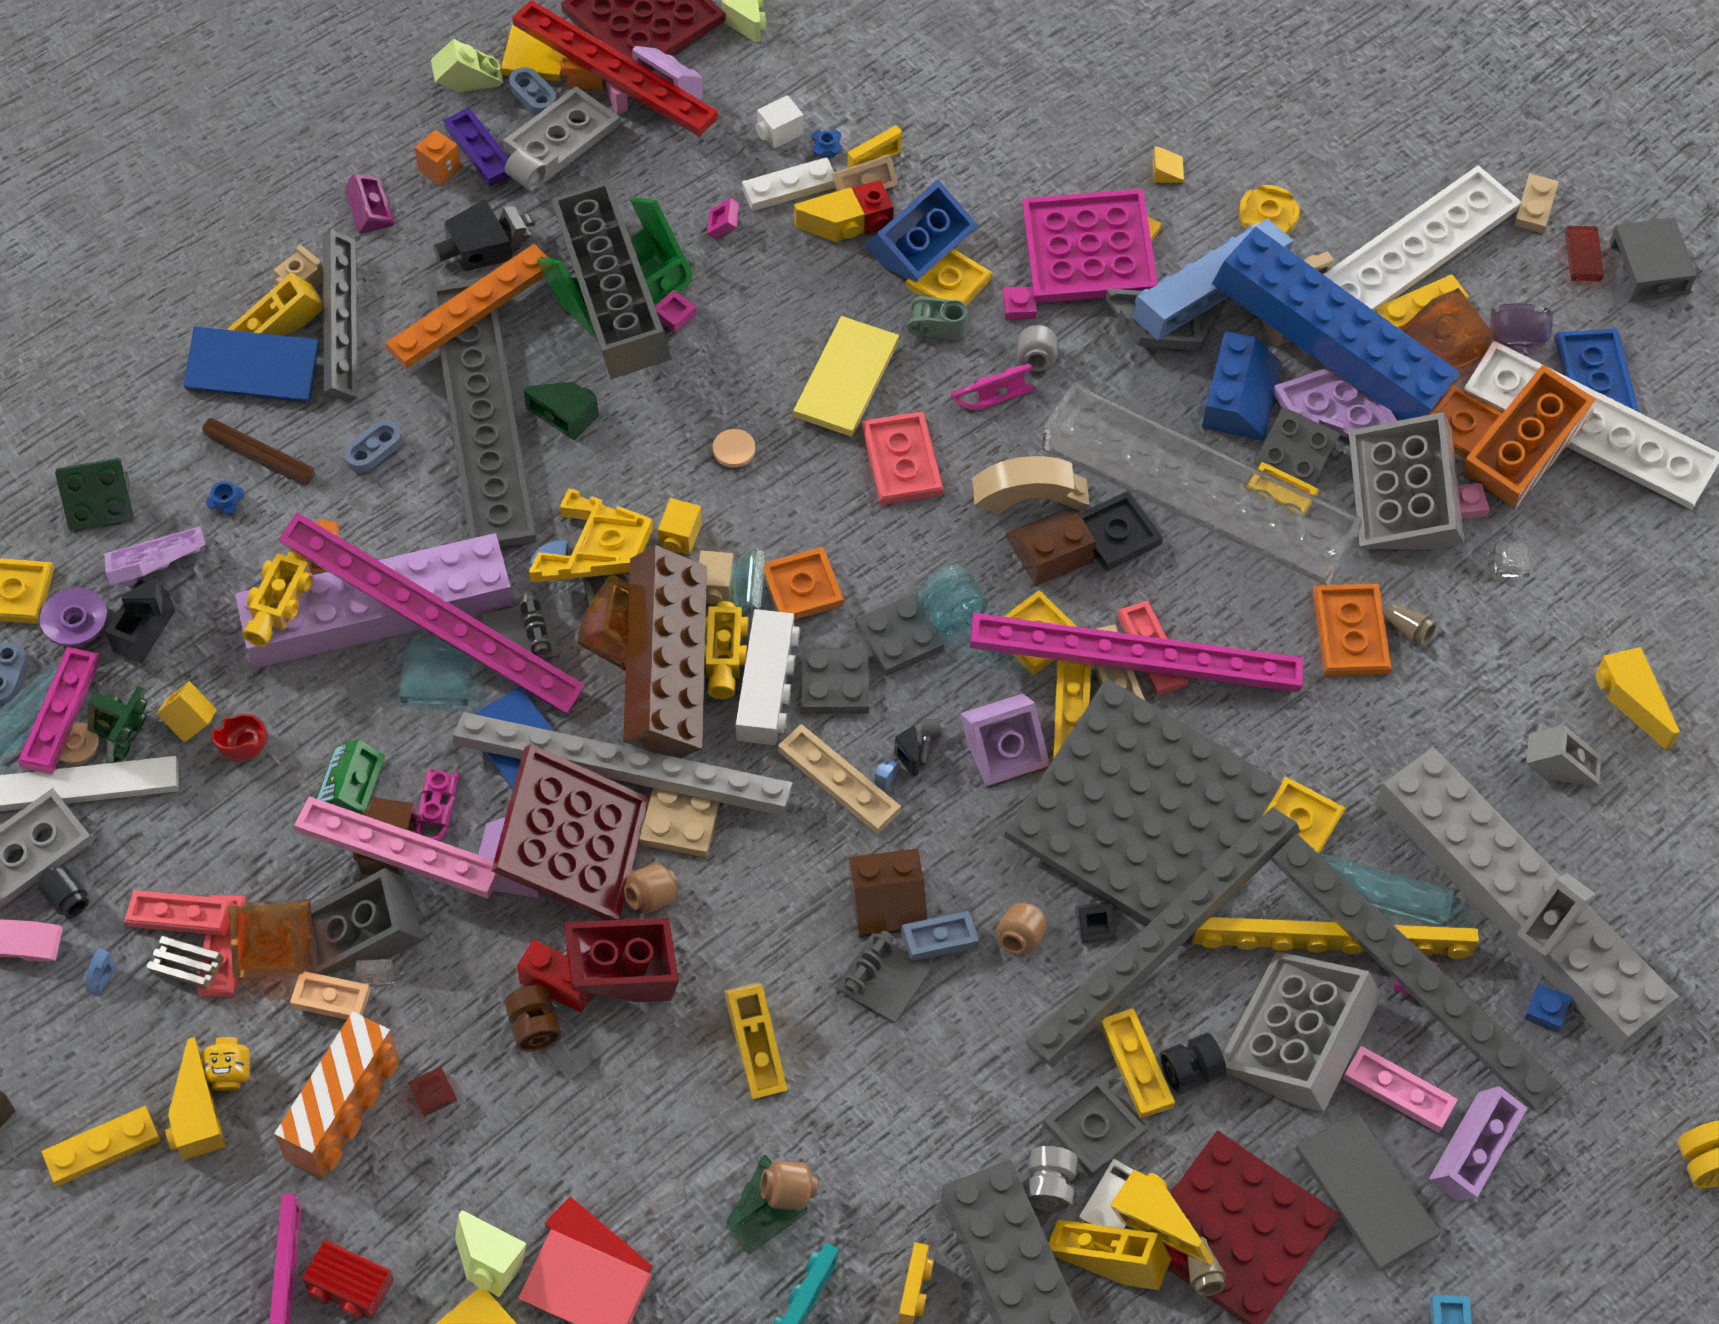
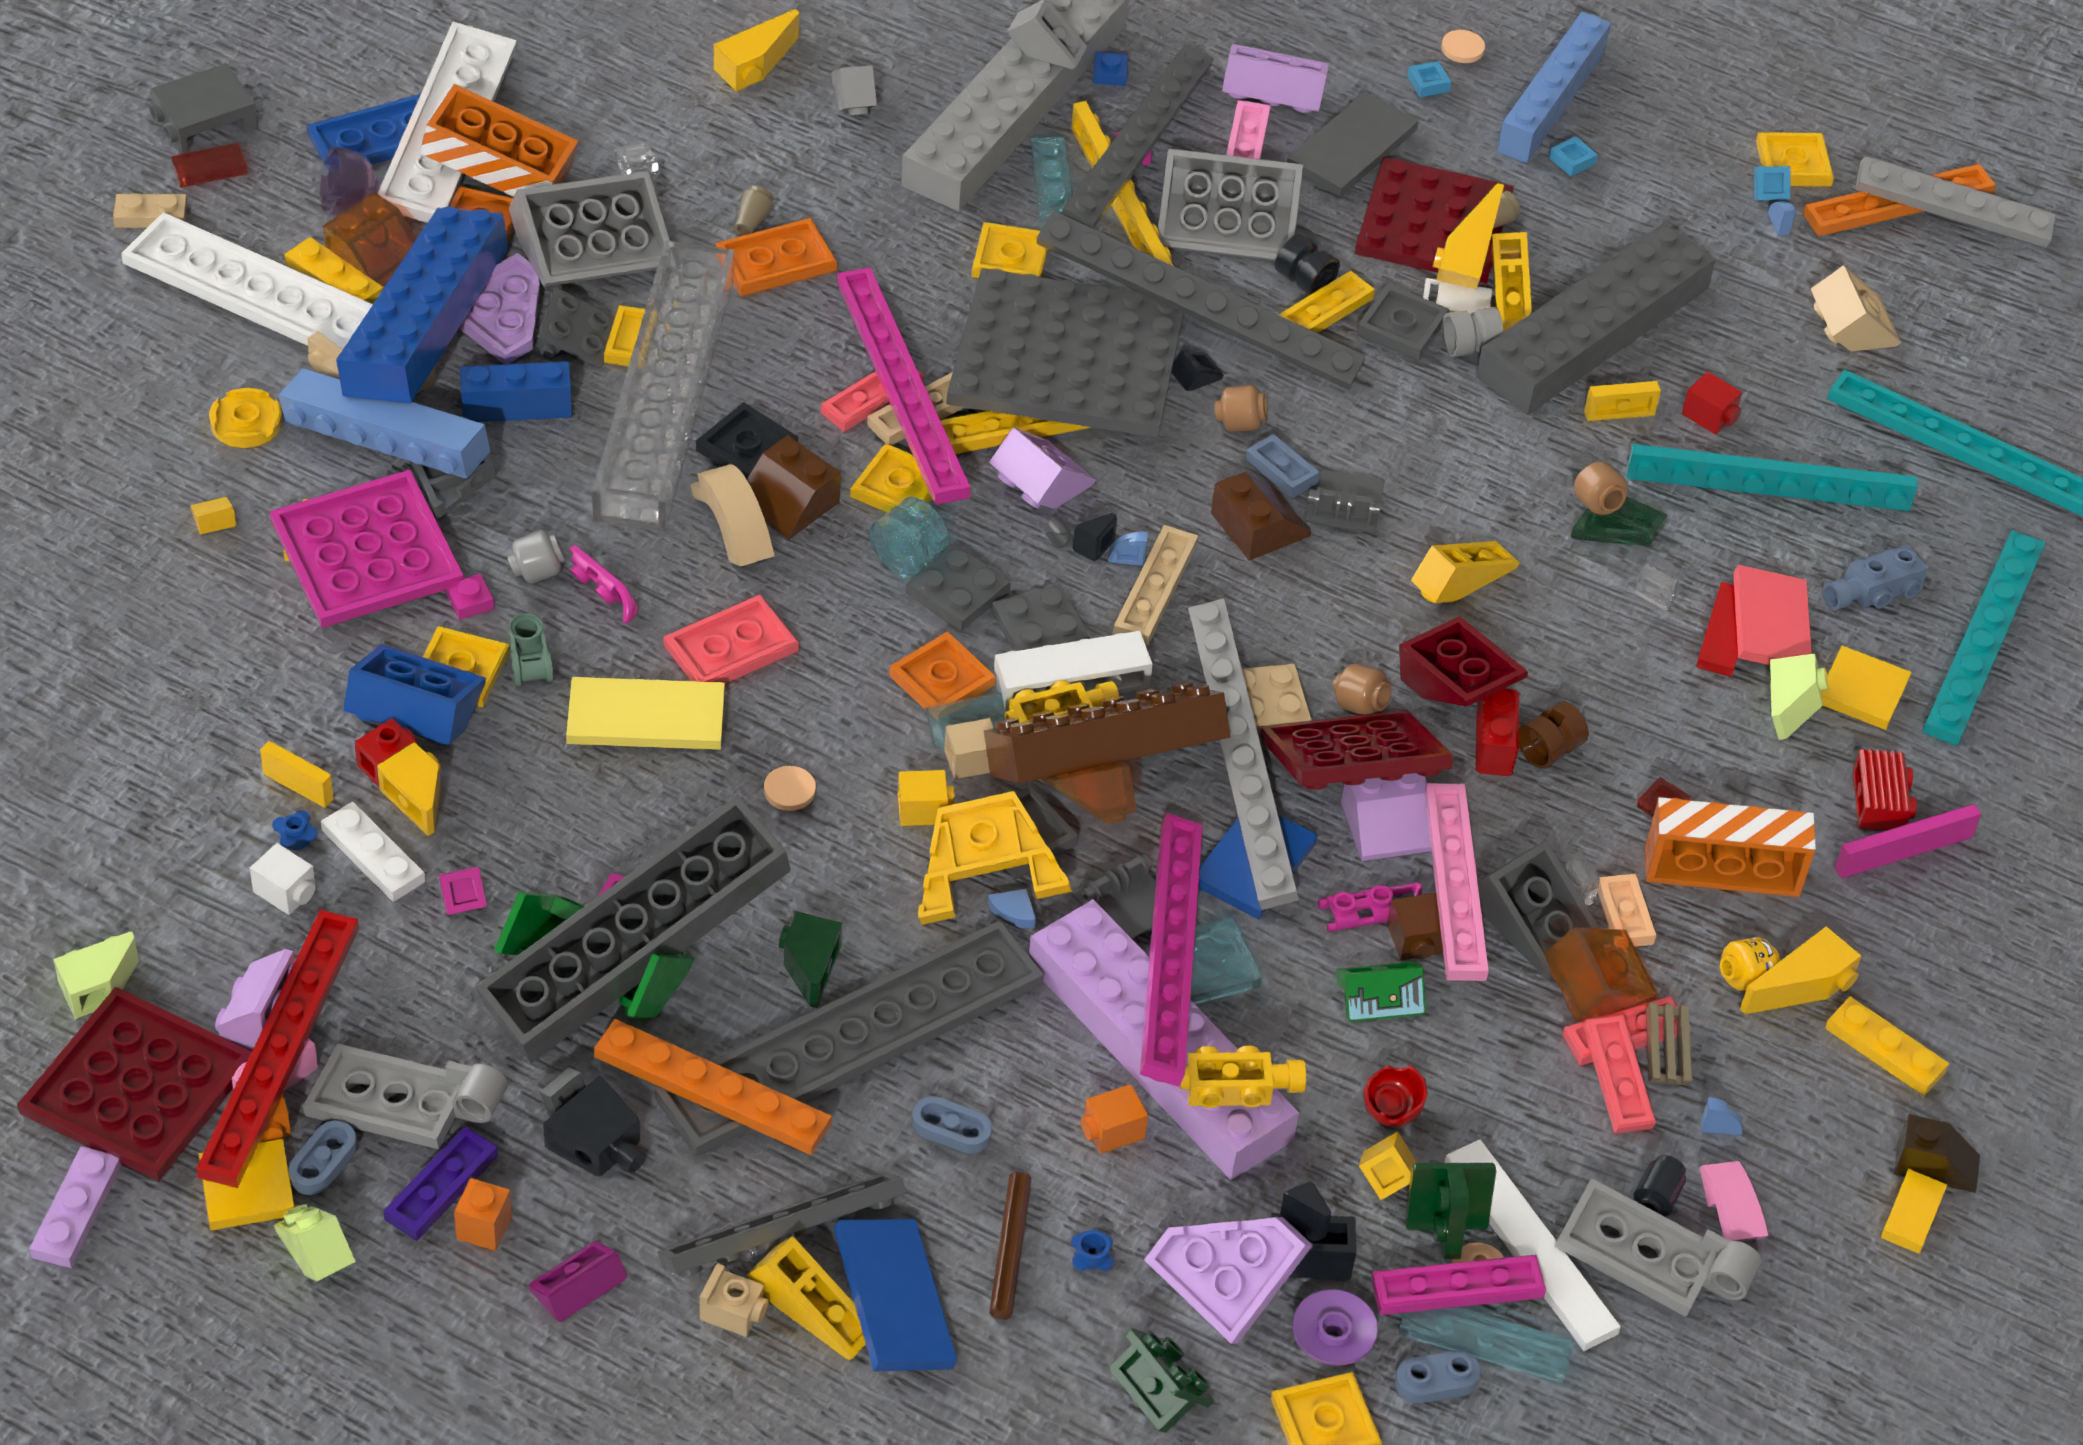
camera: 115 degrees left, 10 degrees down
tan plate [832,155,899,191] -> none

